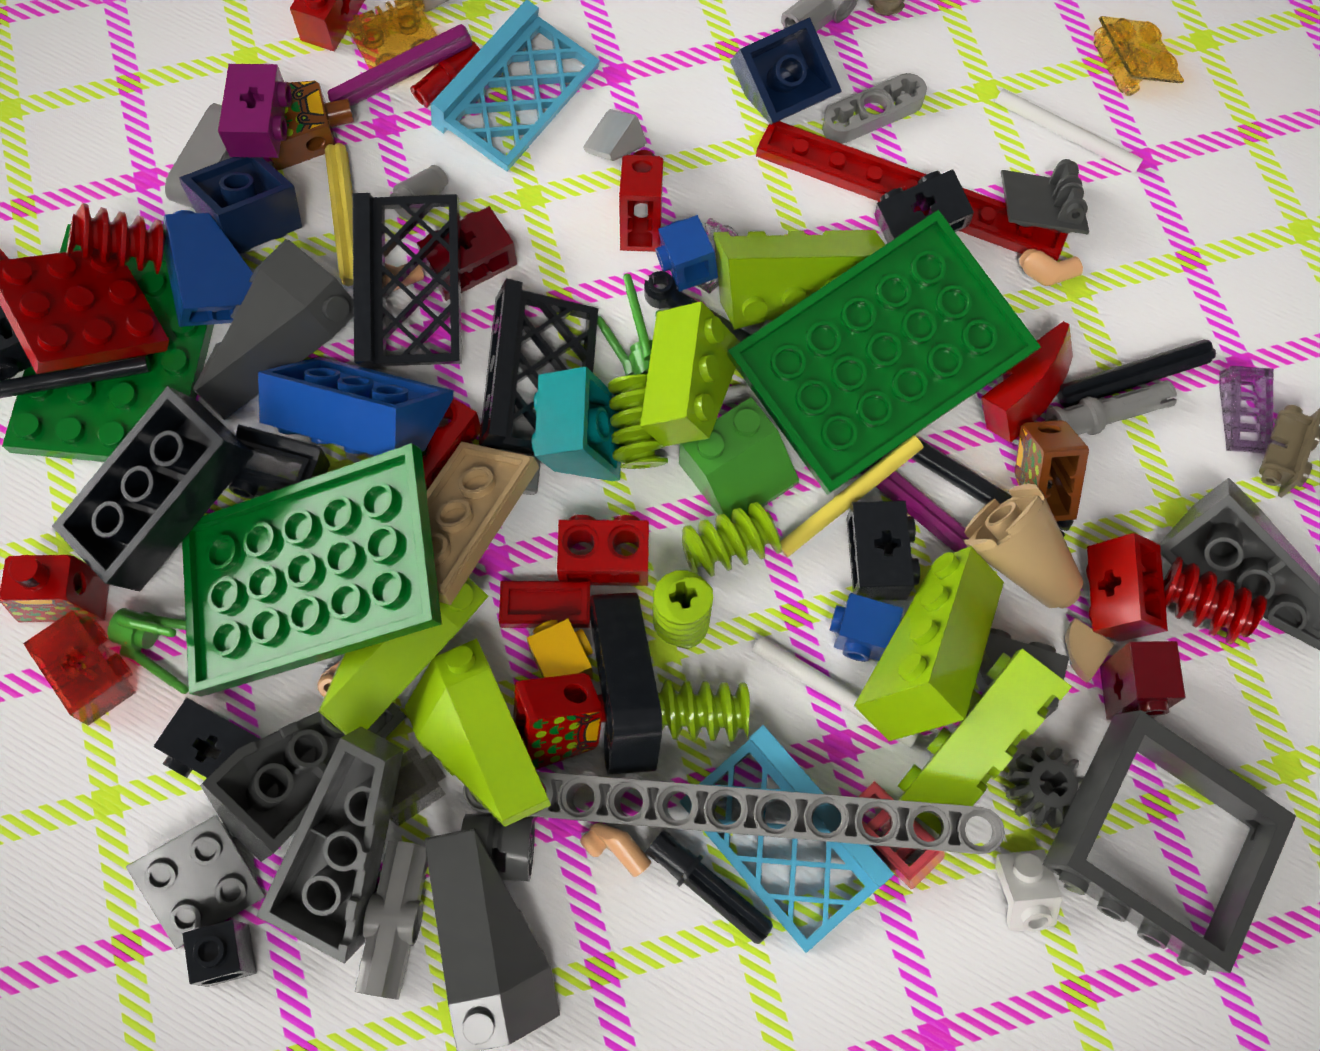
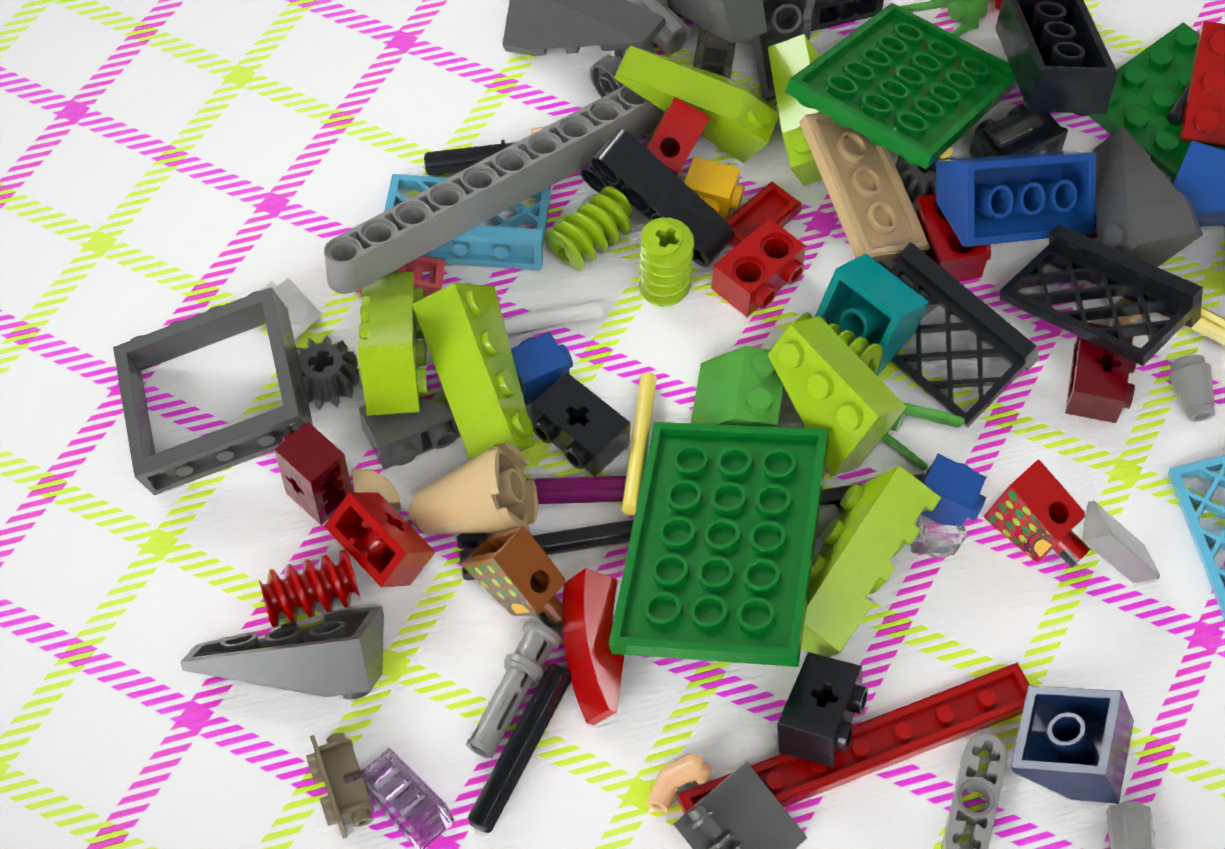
camera: 135 degrees right, 10 degrees down
lime piece [682,502,782,577] -> none

